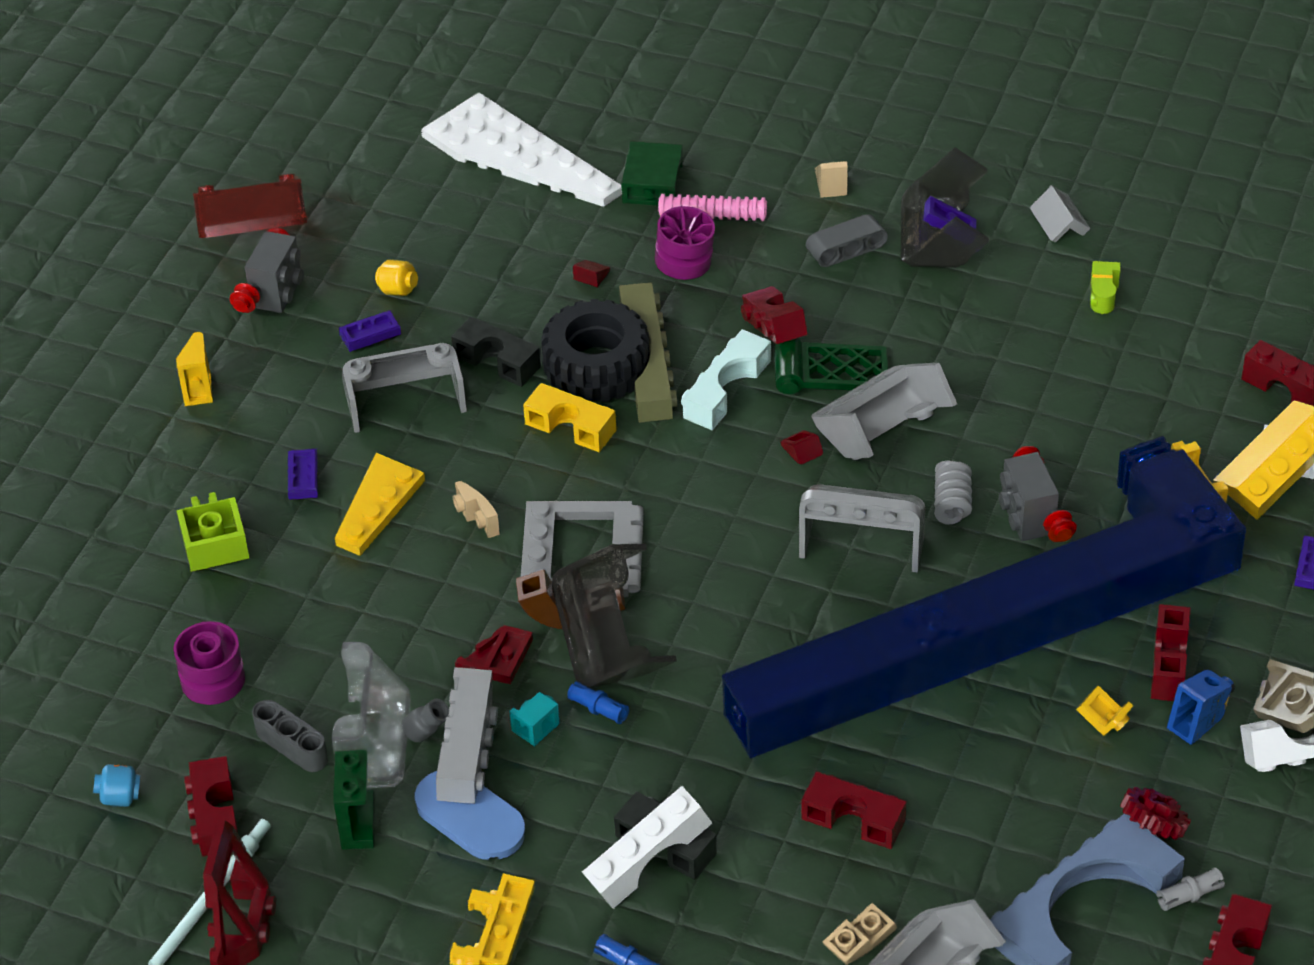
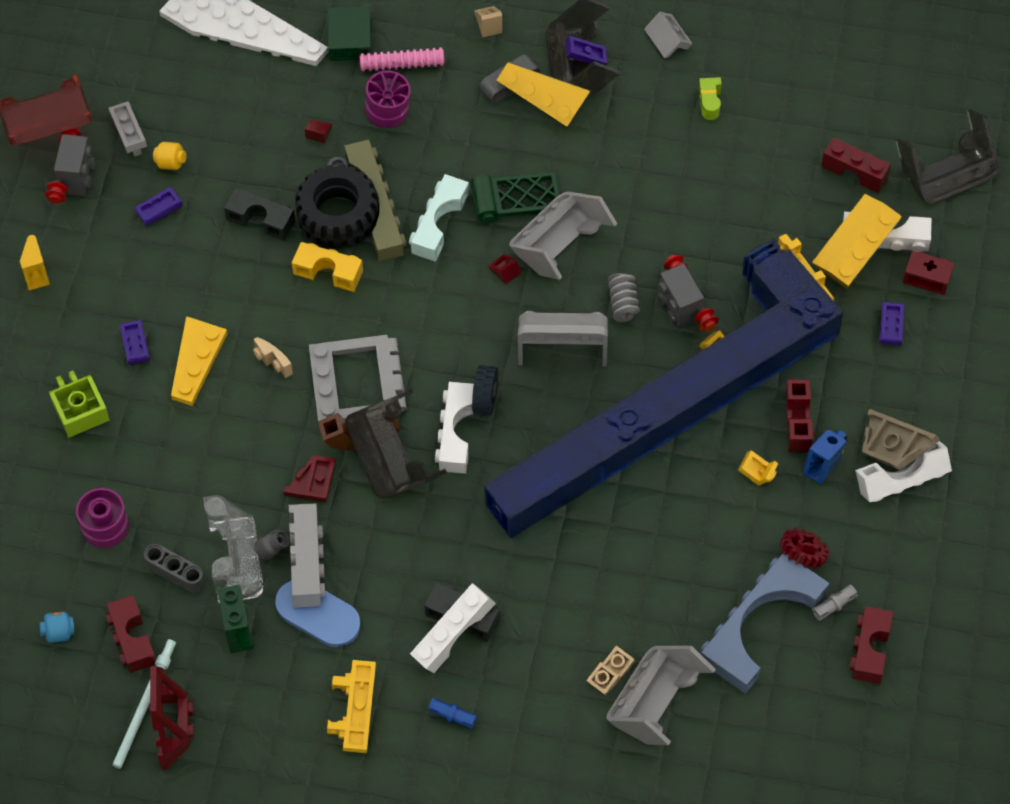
camera: 10 degrees left, 15 degrees up
light grey windscreen [342,343,467,433] -> none
teal brick [509,692,560,746] -> none
blue pin [567,681,629,724] -> none
dark red arch [741,286,808,344] -> none
dark red arch [801,772,906,849] -> none
none -> light grey hinge [108,101,147,157]
none -> white arch [435,382,474,474]
none -> black wheel [472,365,499,416]
none -> yellow wing [497,62,590,127]

